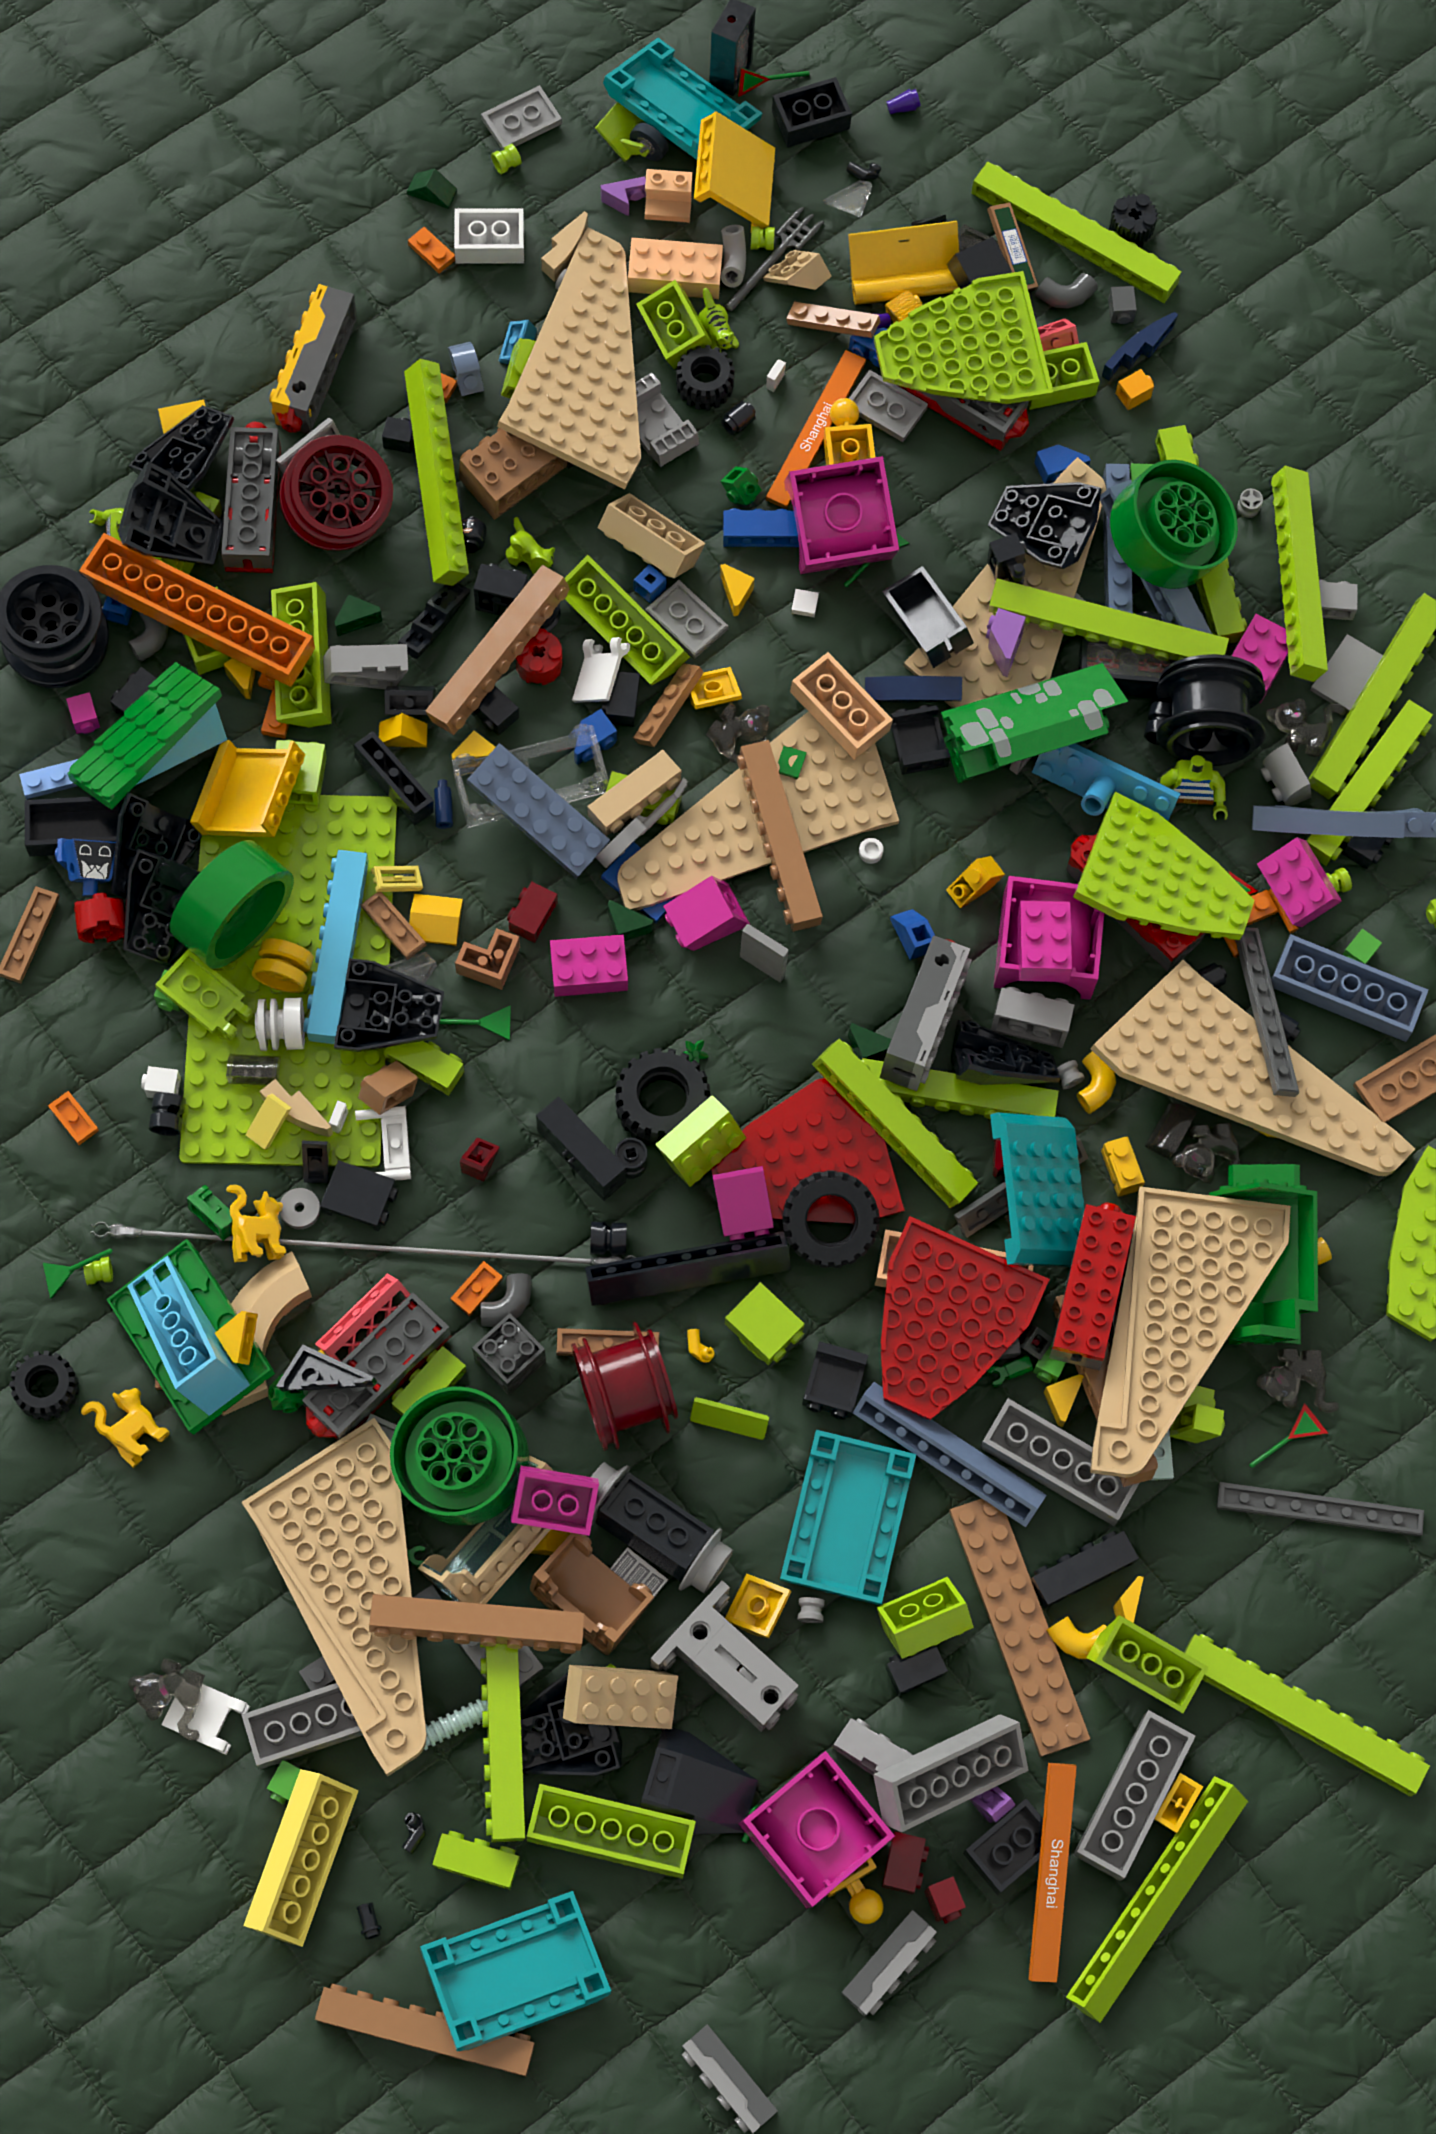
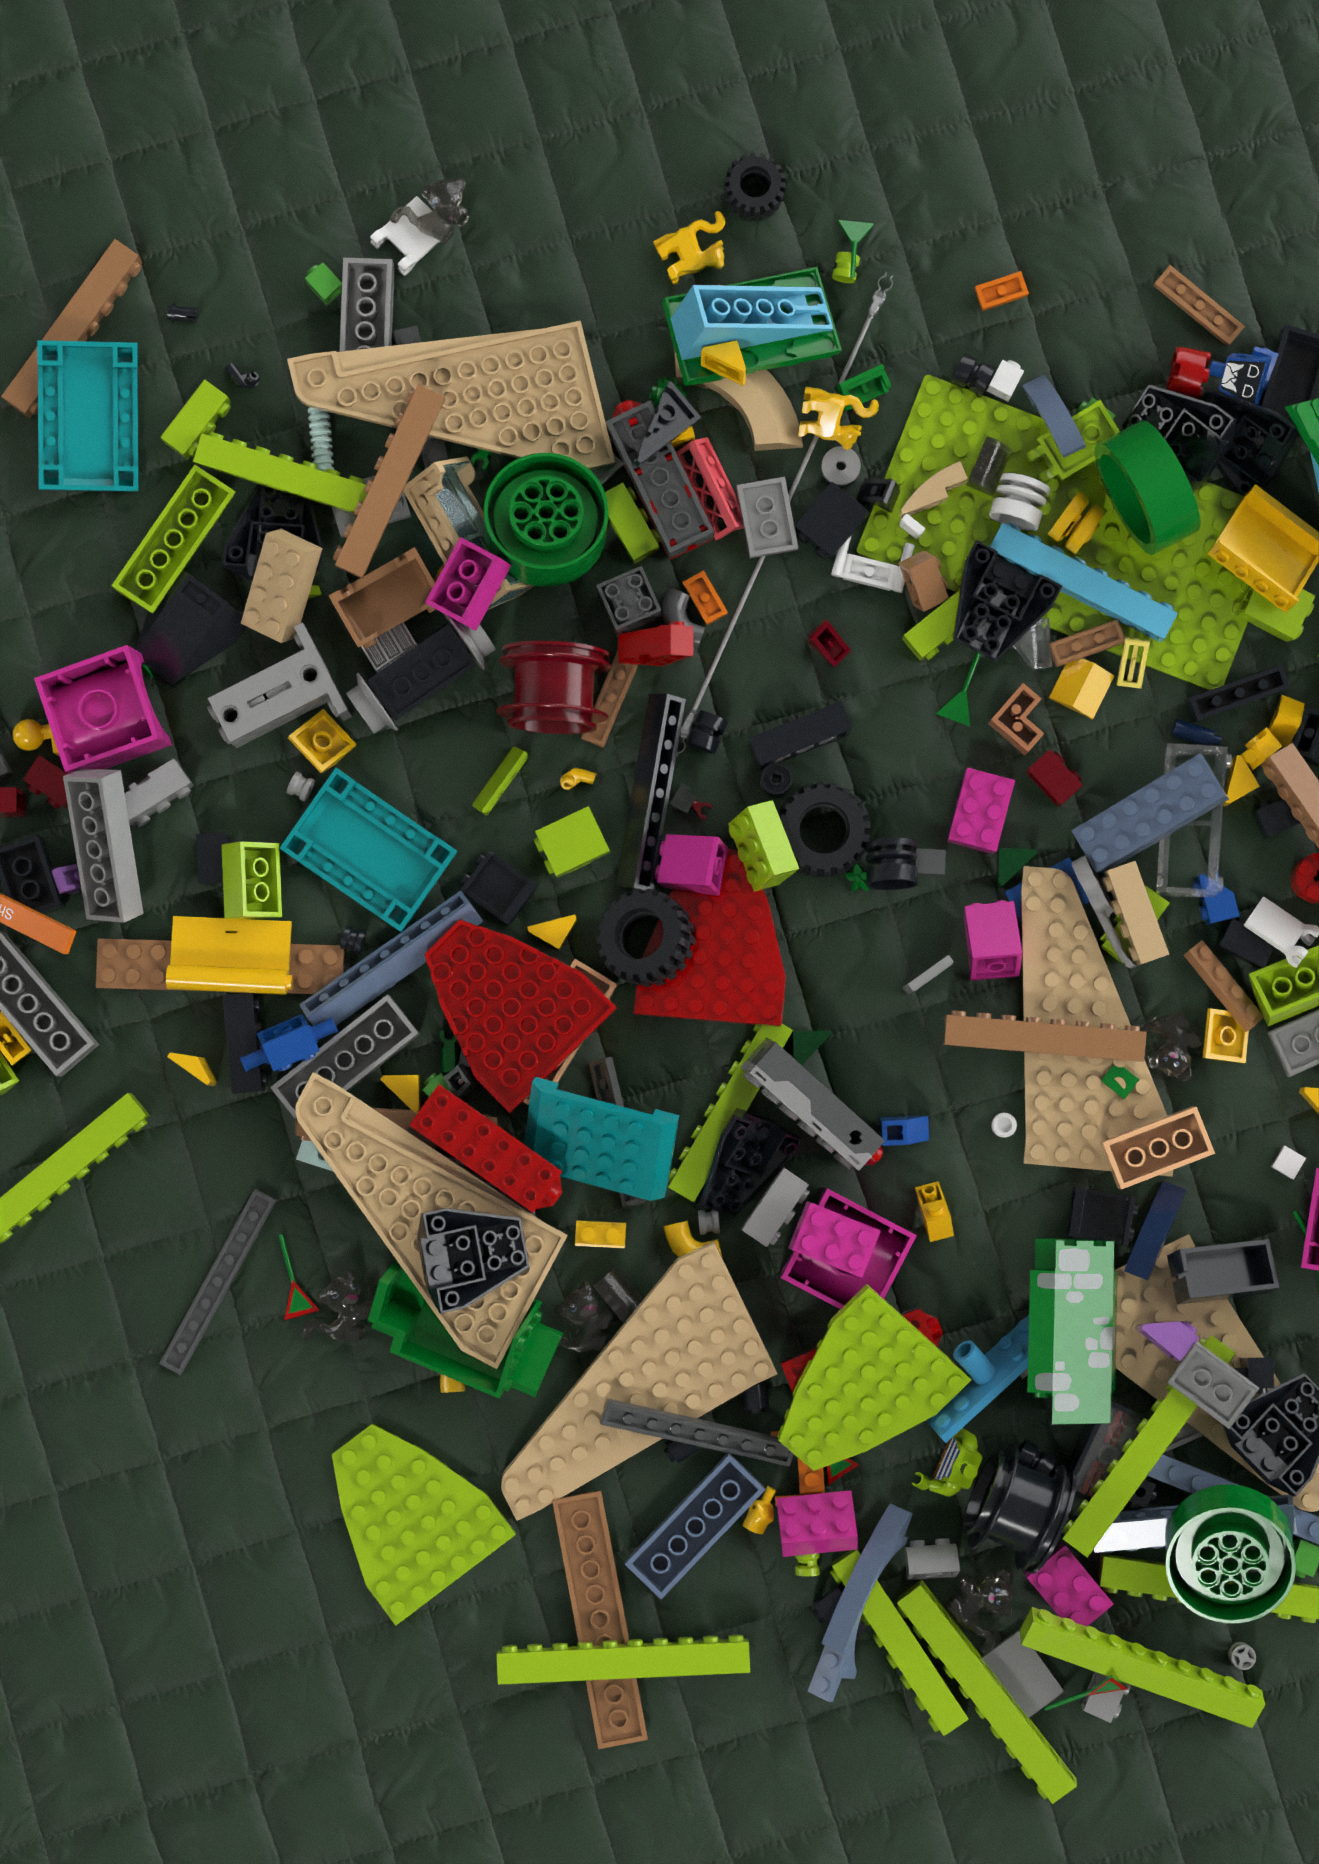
camera: 115 degrees right, 15 degrees up
light yellow brick [243,1769,359,1947] -> none
light yellow tile [245,1094,291,1149] -> none
lime brick [812,1038,978,1208] -> none
yellow cylinder [1047,1616,1107,1659] -> none
lime slope [1086,1615,1209,1713] -> none
lime brick [1170,1386,1225,1443] -> none
bright green brick [1343,928,1382,965] -> none
none -> yellow door [166,916,293,994]
none -> blue brick [240,1014,338,1072]
none -> black wheel [340,925,367,954]
none -> black wedge [417,1208,529,1314]
none -> yellow slope [527,914,577,951]
none -> red wedge [618,621,693,666]
none -> pearl dark grey piece [668,783,713,820]
none -> light grey plate [736,477,798,558]
none -> yellow piece [742,1486,776,1534]
none -> black wheel [865,837,918,890]
none -> dark grey brick [909,849,946,876]
none -> sand blue slope [1022,375,1086,458]
none -> green piece [1044,1675,1128,1711]
none -> light grey tile [1167,1342,1259,1429]
none -> yellow brick [1240,727,1282,770]

